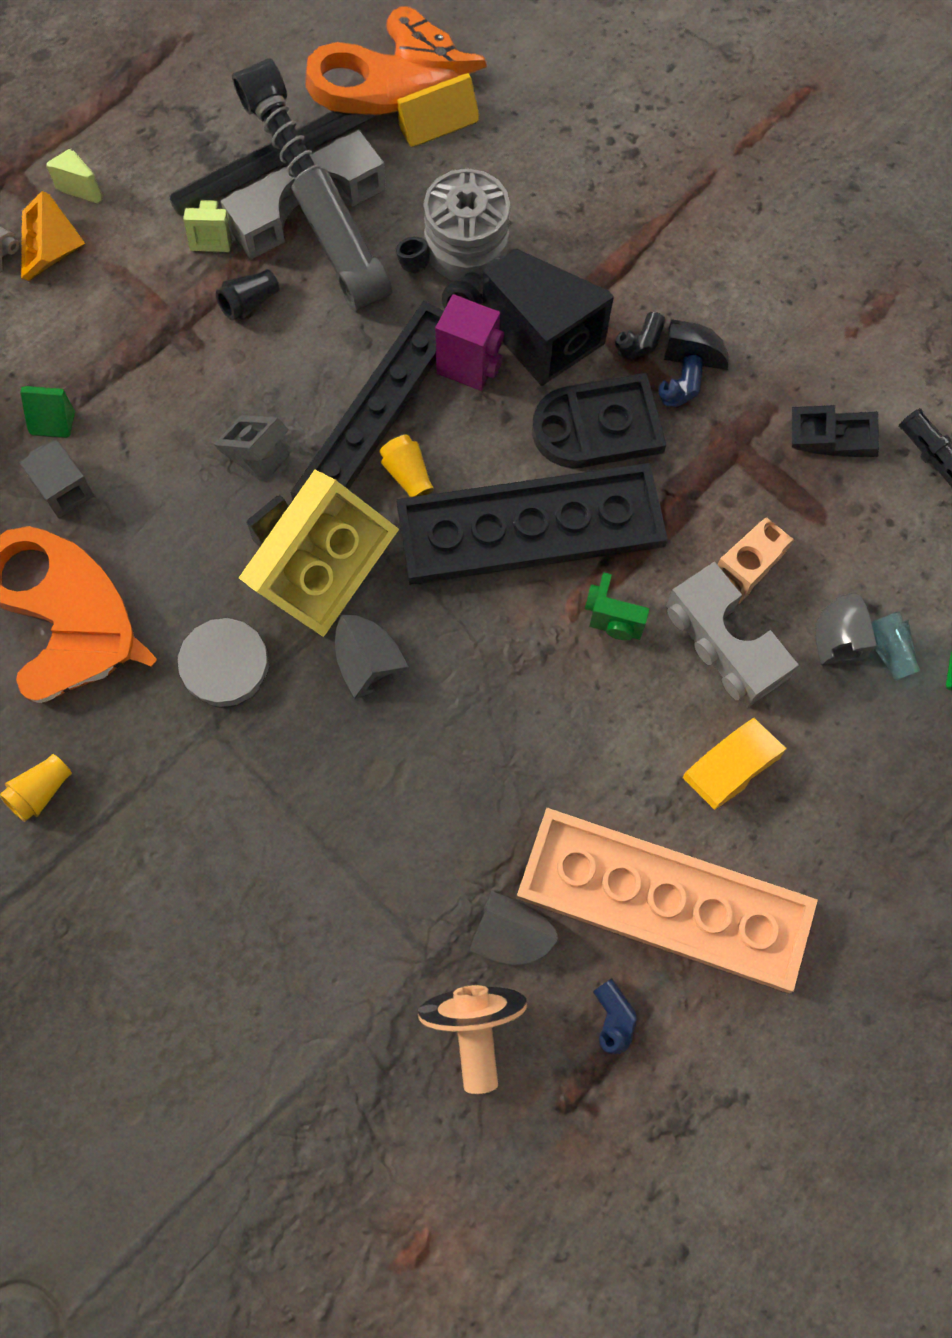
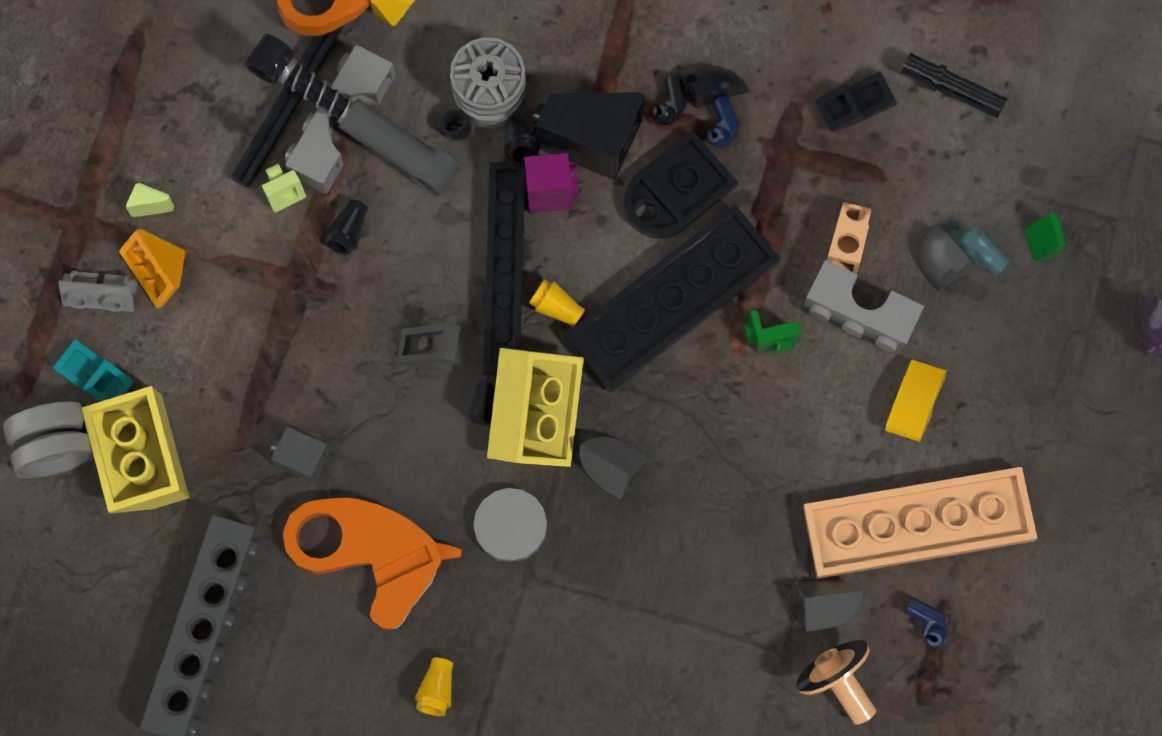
camera: 25 degrees left, 5 degrees up
green slope [20,386,75,438] -> none

